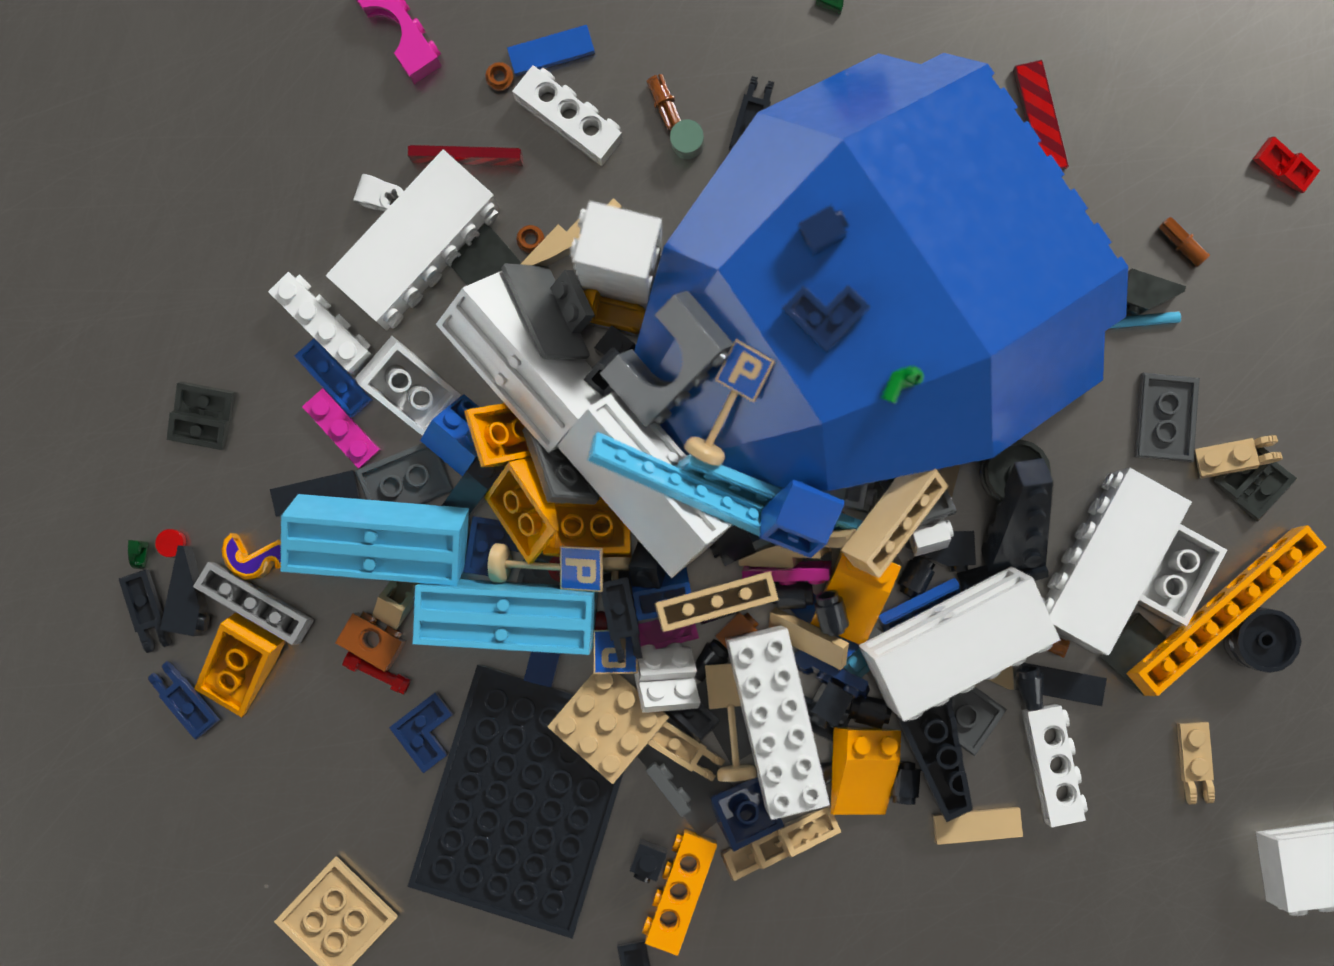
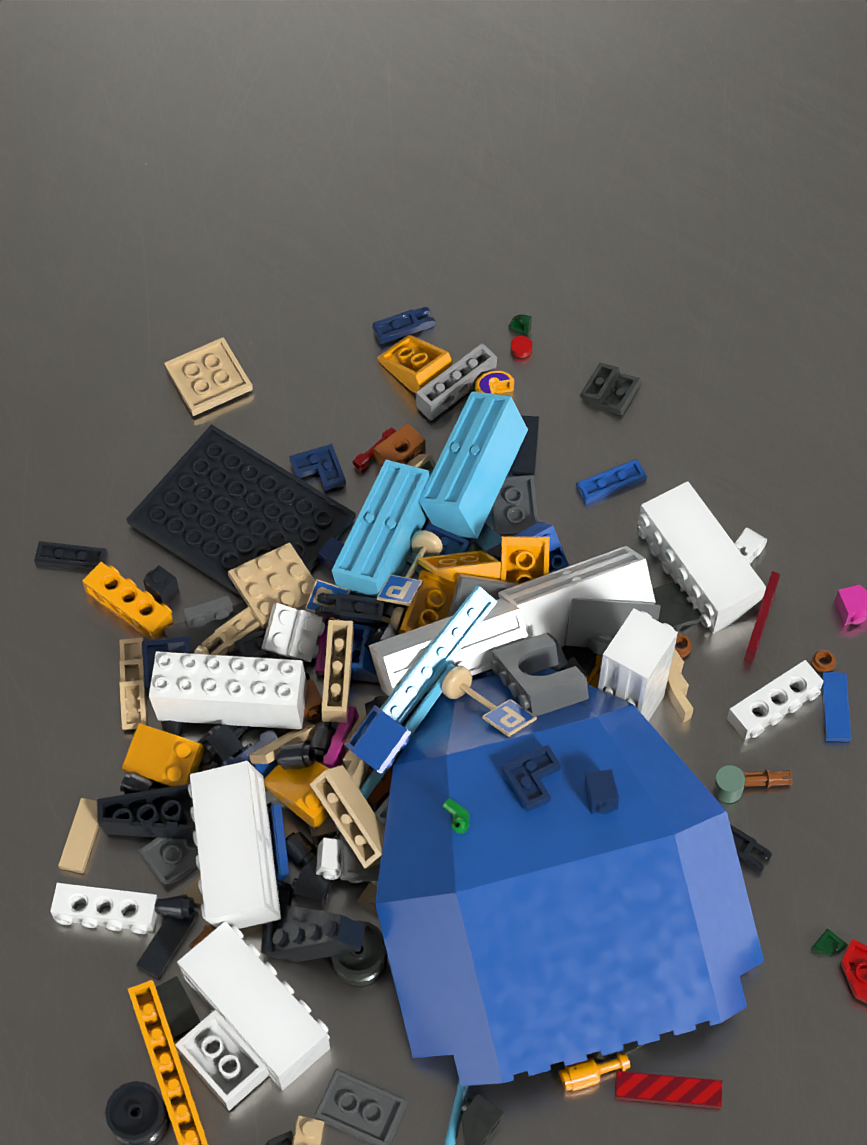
camera: 105 degrees right, 25 degrees down
black hinge [119,569,171,653] -> none
black slope [160,545,210,636] -> none
white brick [268,272,374,376] -> none
dark pink plate [302,388,381,469] -> none
white slope [355,336,461,436] -> none
tan hinge [1177,721,1215,805] -> none

